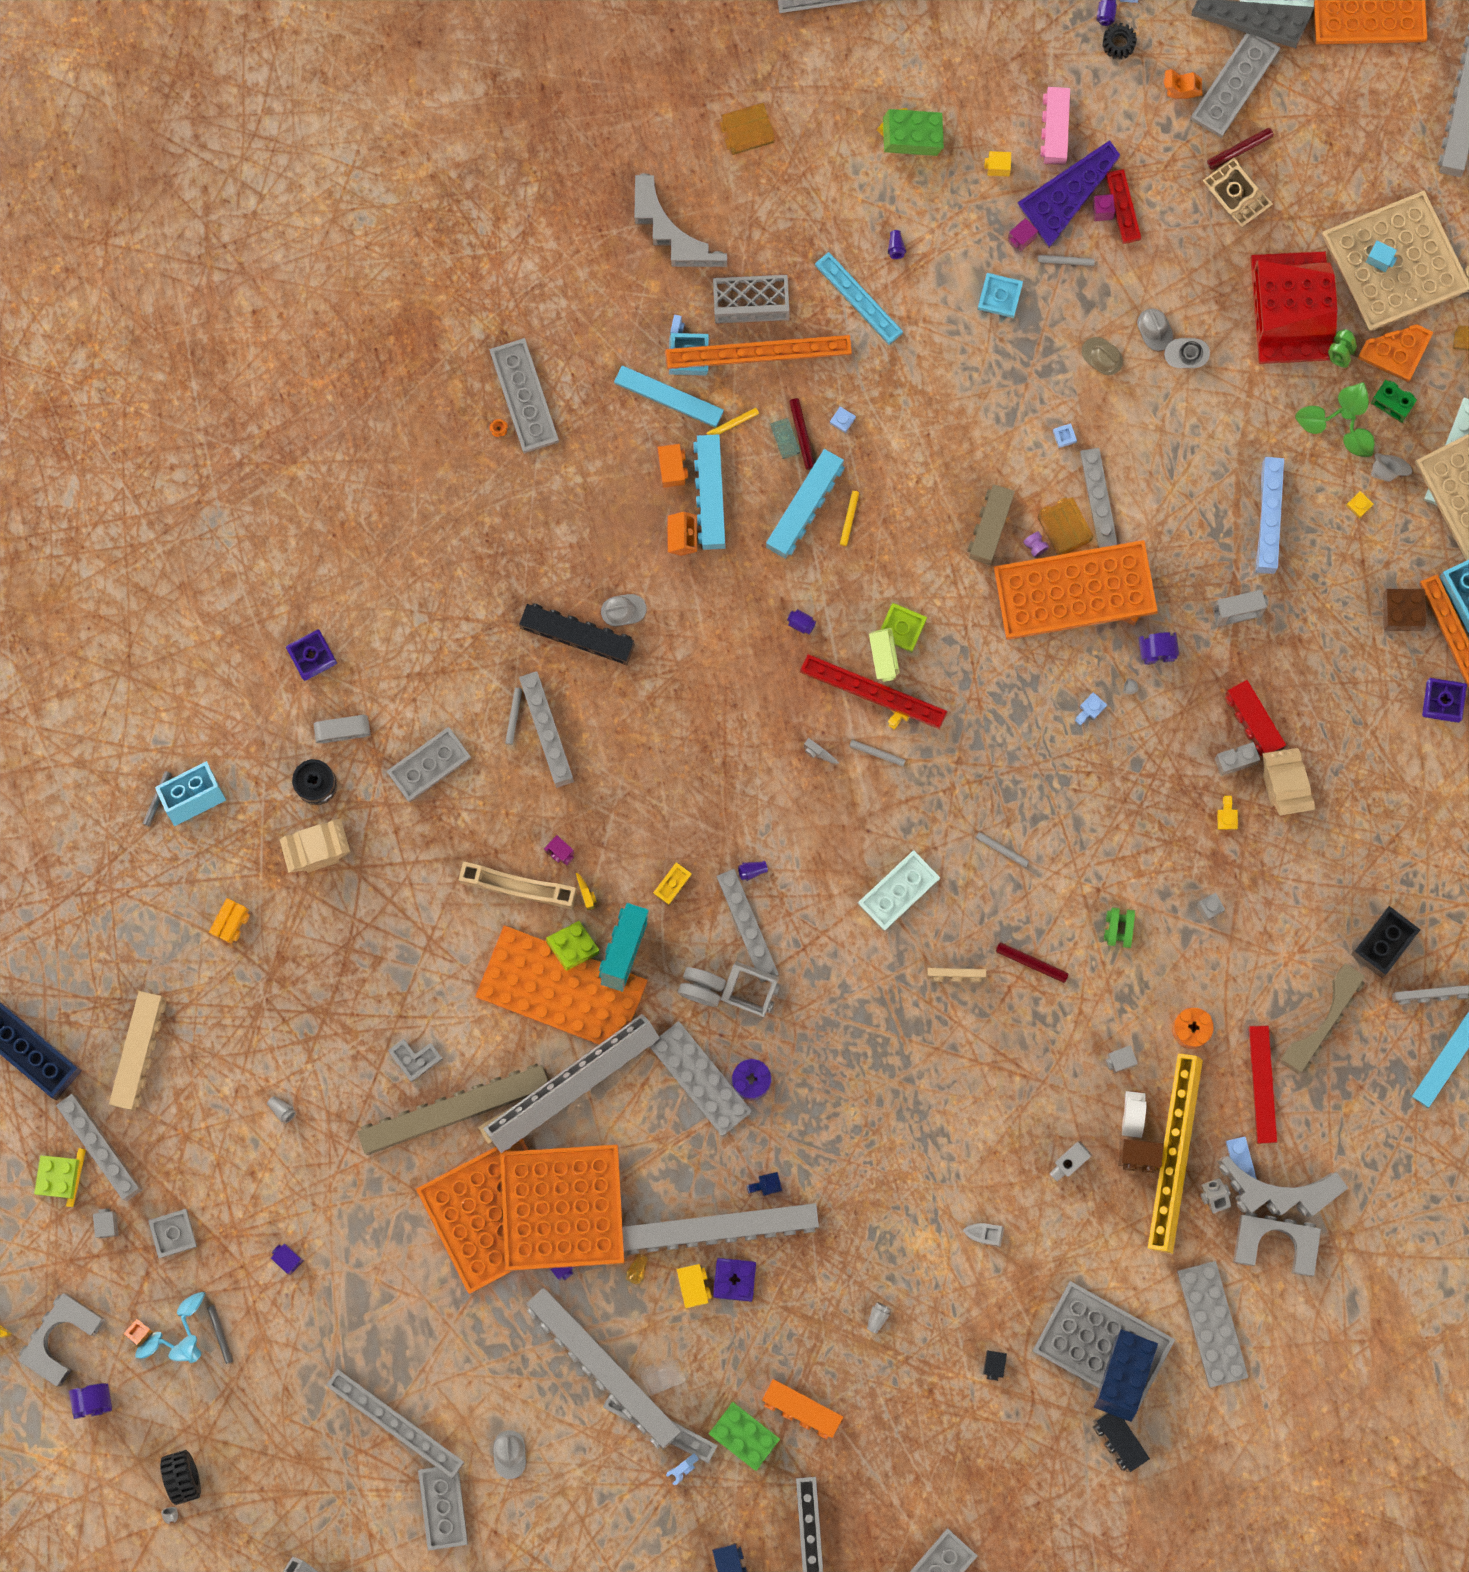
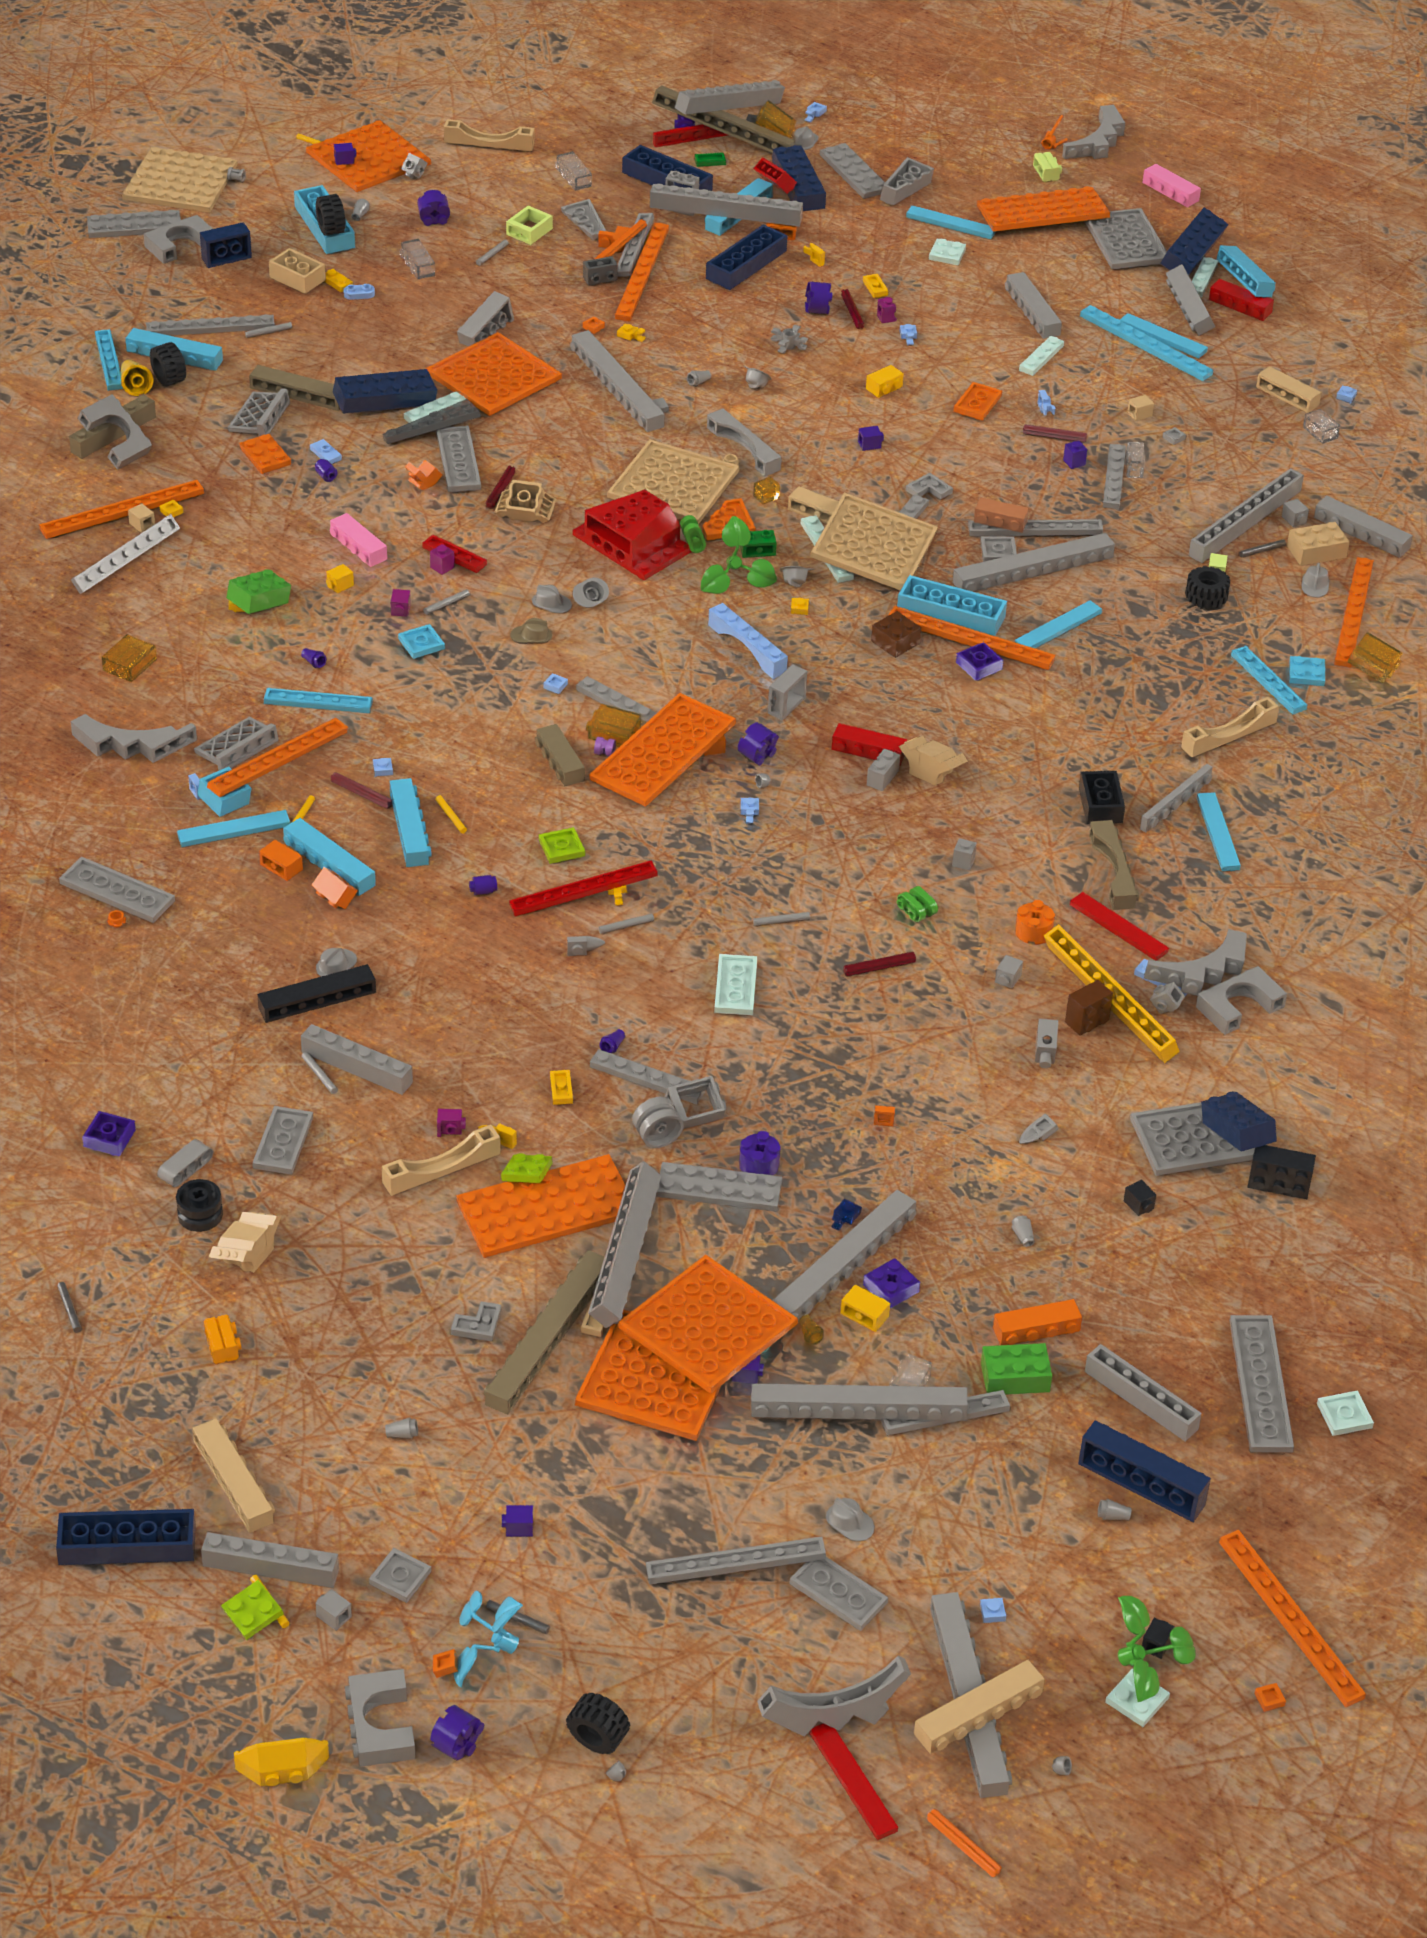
camera: 50 degrees left, 35 degrees down
medium azure slope [155,761,226,826] -> none
teal brick [599,903,649,992] -> none
light blue plate [666,1453,699,1485] -> none
clear light blue plate [770,418,800,460] -> none
yellowish green window [869,628,900,682] -> none
tan plate [927,968,986,983] -> none
dark purple wing [1017,140,1120,248] -> none
black tyre [1102,23,1137,60] -> none
white brick [1122,1091,1146,1138] -> none
light grey plate [1177,1261,1248,1388] -> none
yellow plate [1217,796,1238,830] -> none
medium azure brick [1365,241,1397,272] -> none
none -> orange plate [874,1105,895,1126]

